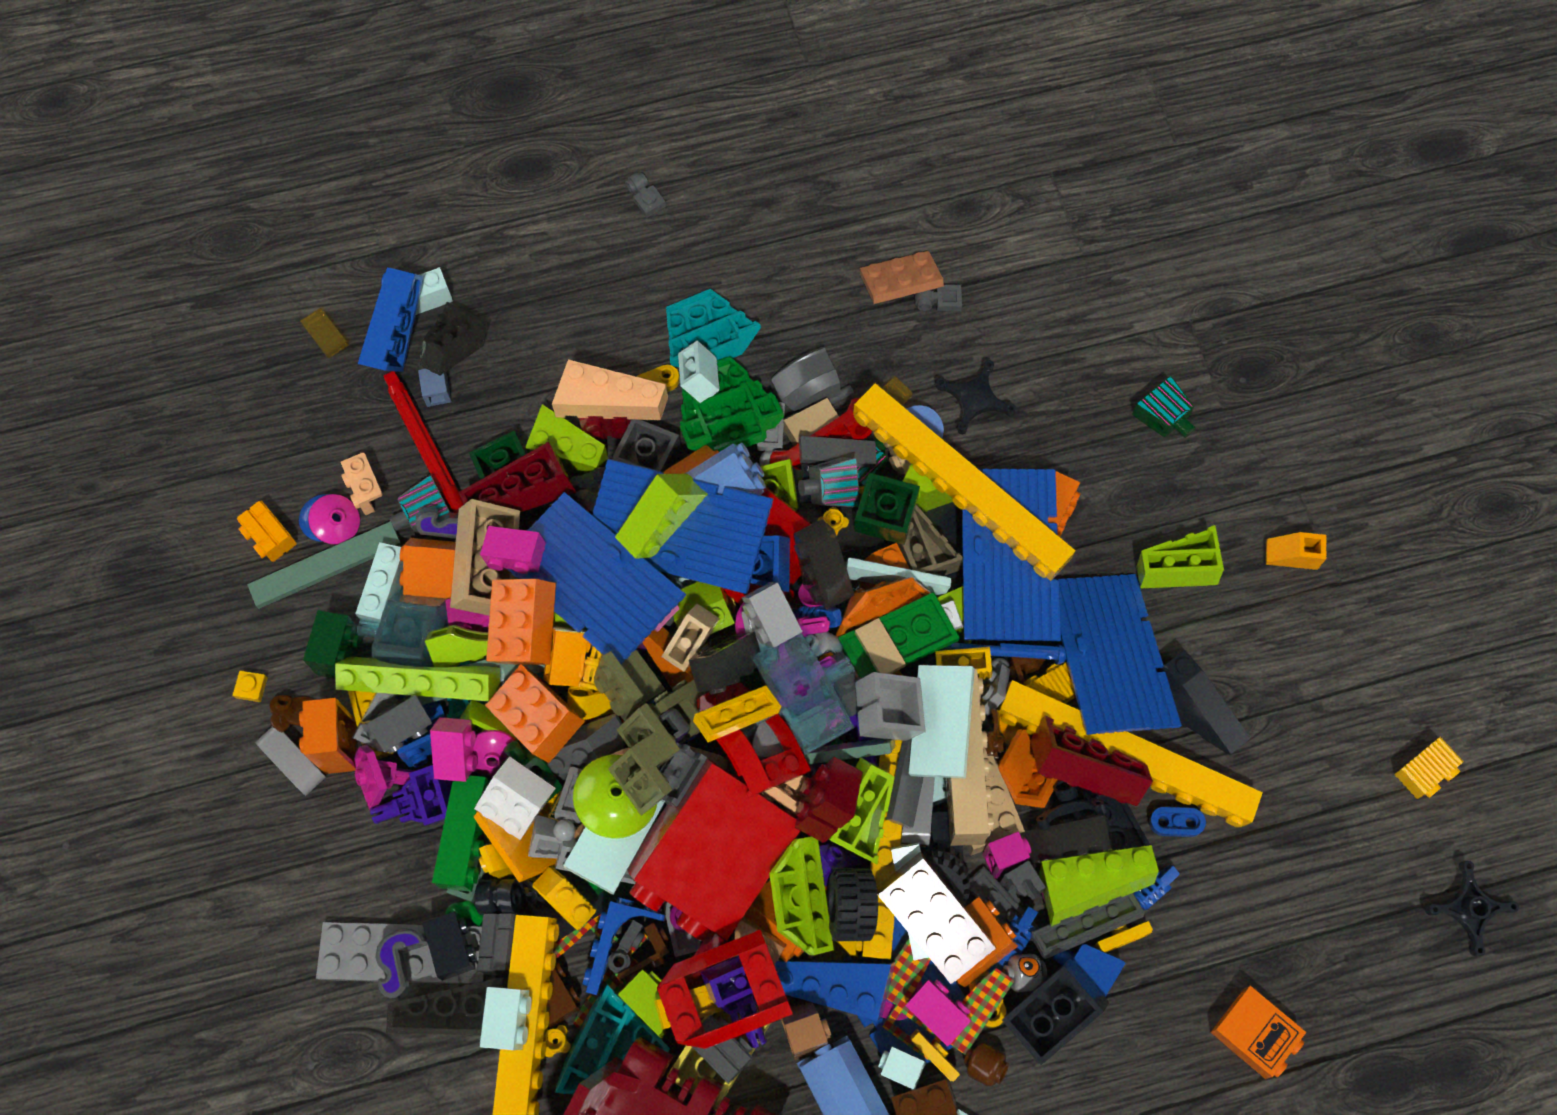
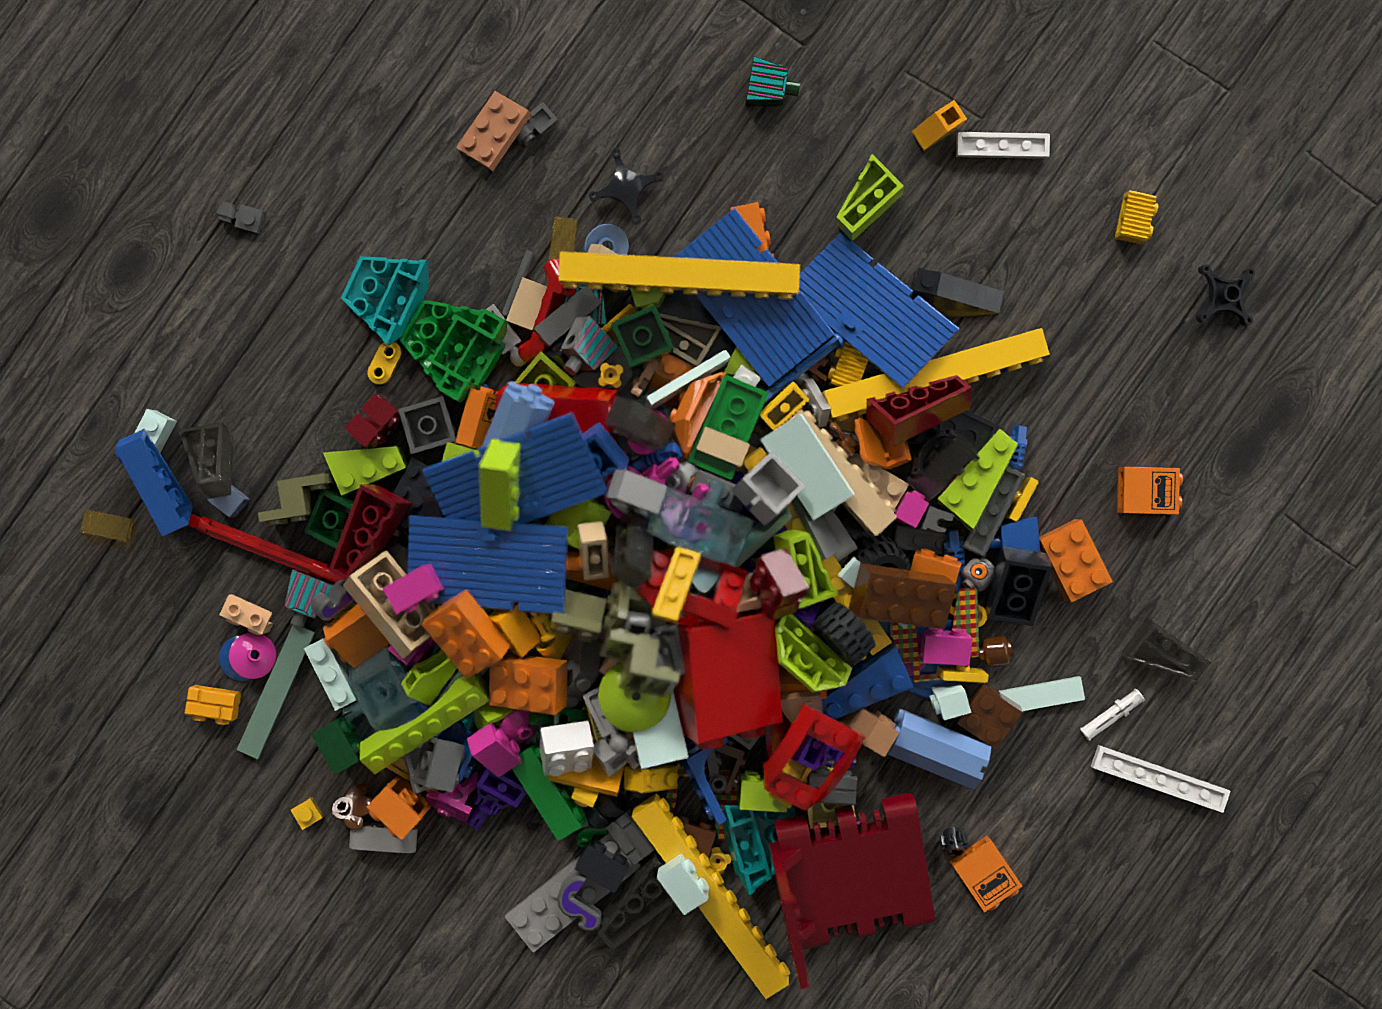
camera: 40 degrees left, 20 degrees up
light nougat wedge [552,360,668,420] -> none
light aqua brick [678,341,719,403] -> none
dark grey slope [771,347,841,411] -> none
blue plate [1149,807,1206,837] -> none
none -> olive bracket [258,473,336,526]
none -> medium nougat wing [630,357,662,399]
none -> white plate [956,132,1050,159]
none -> orange brick [1039,519,1113,603]

